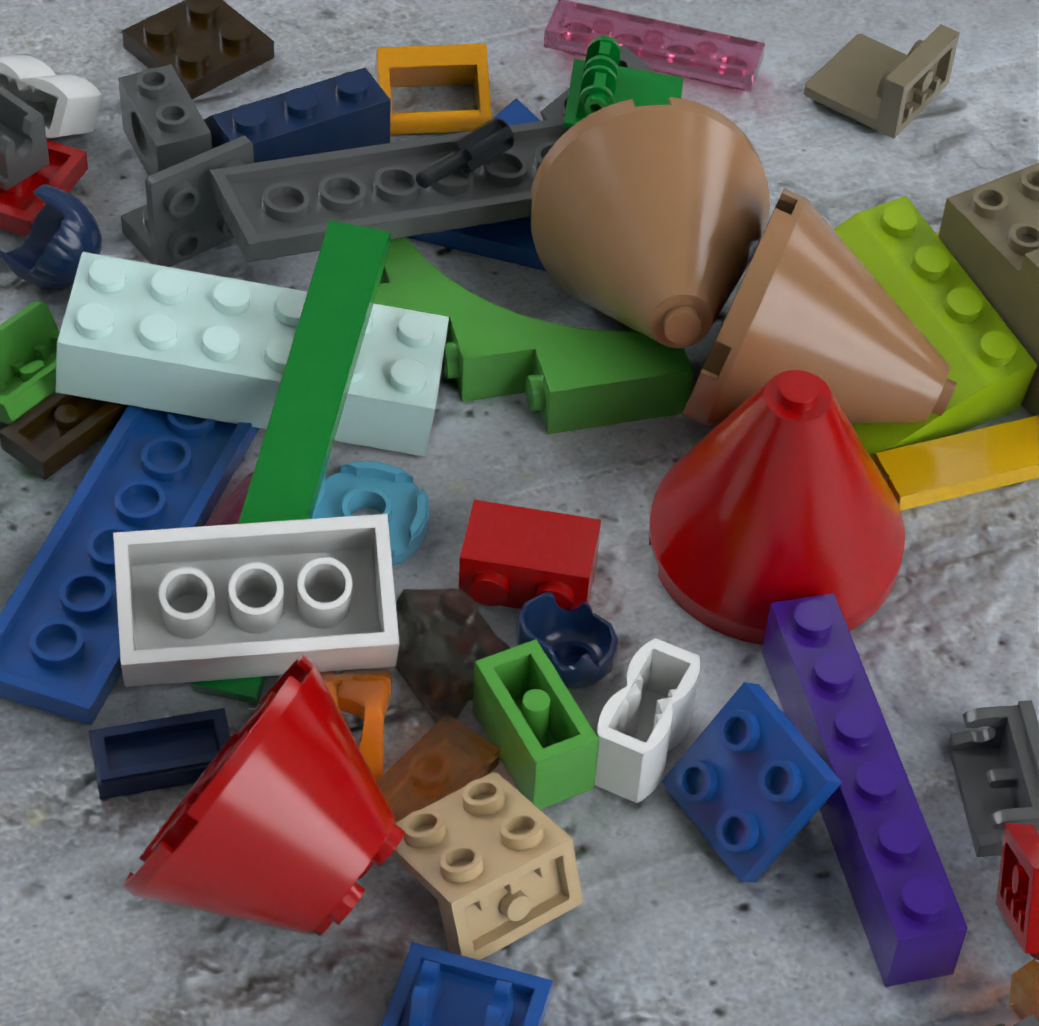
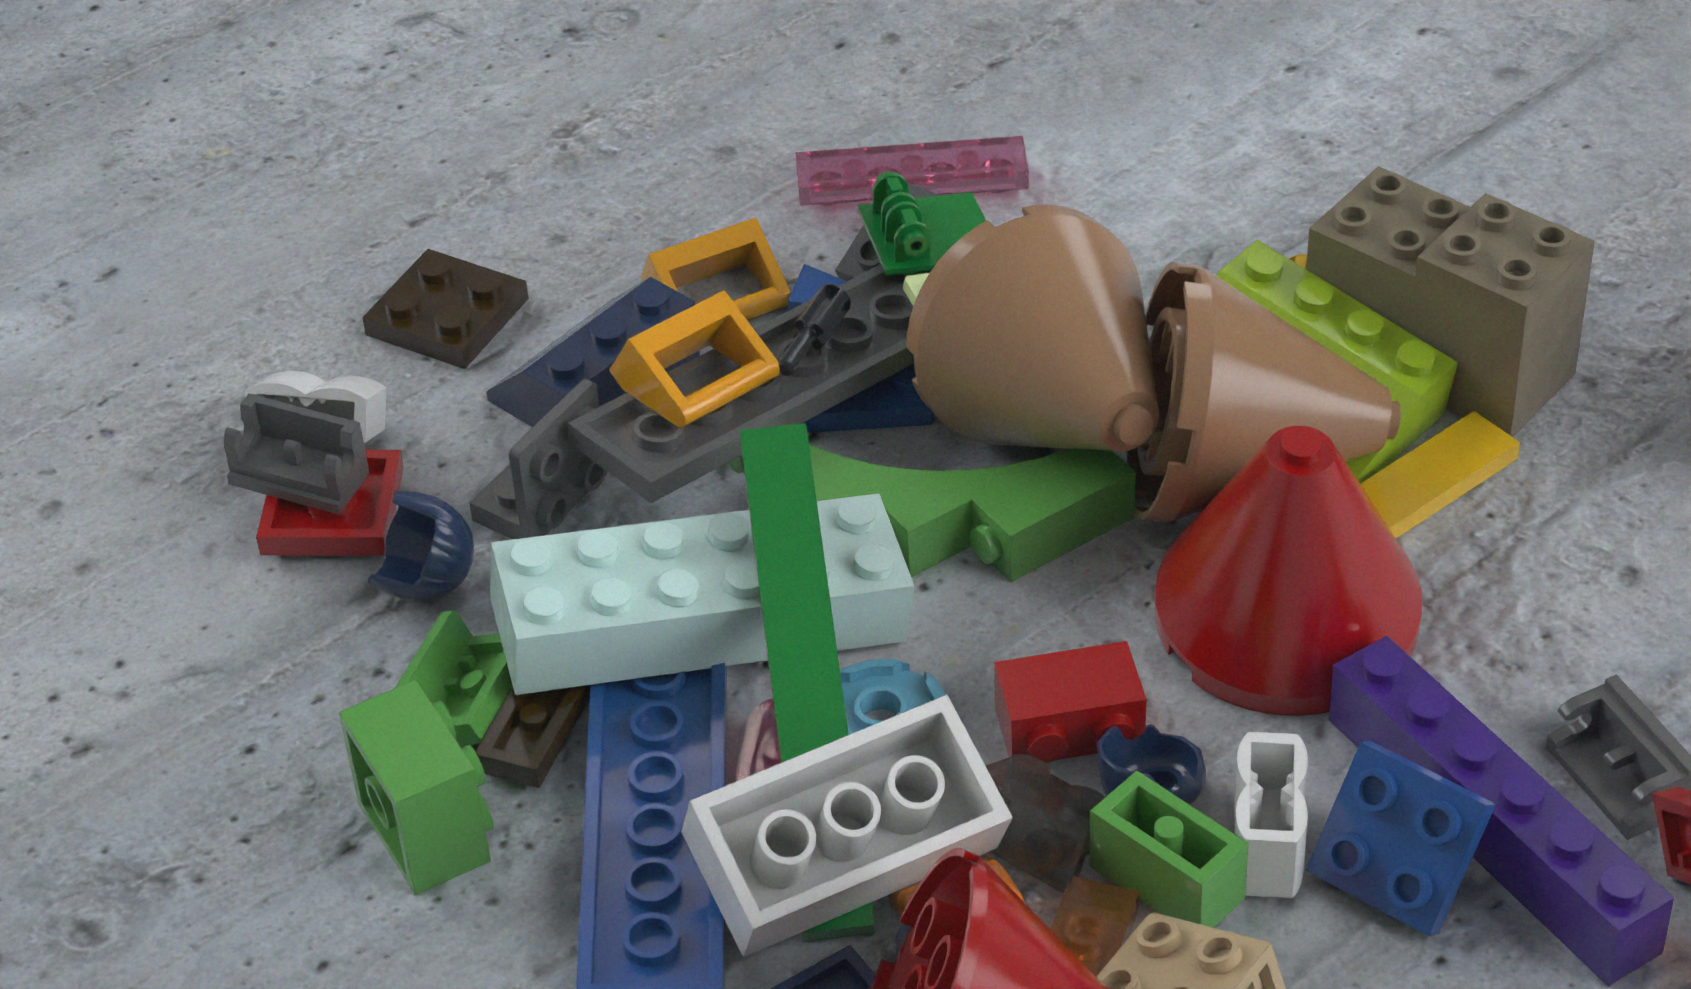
camera: 15 degrees left, 5 degrees down
dark grey brick [118,64,212,176] -> none
dark tan bracket [804,24,960,139] -> none
none -> light orange tile [609,290,780,428]

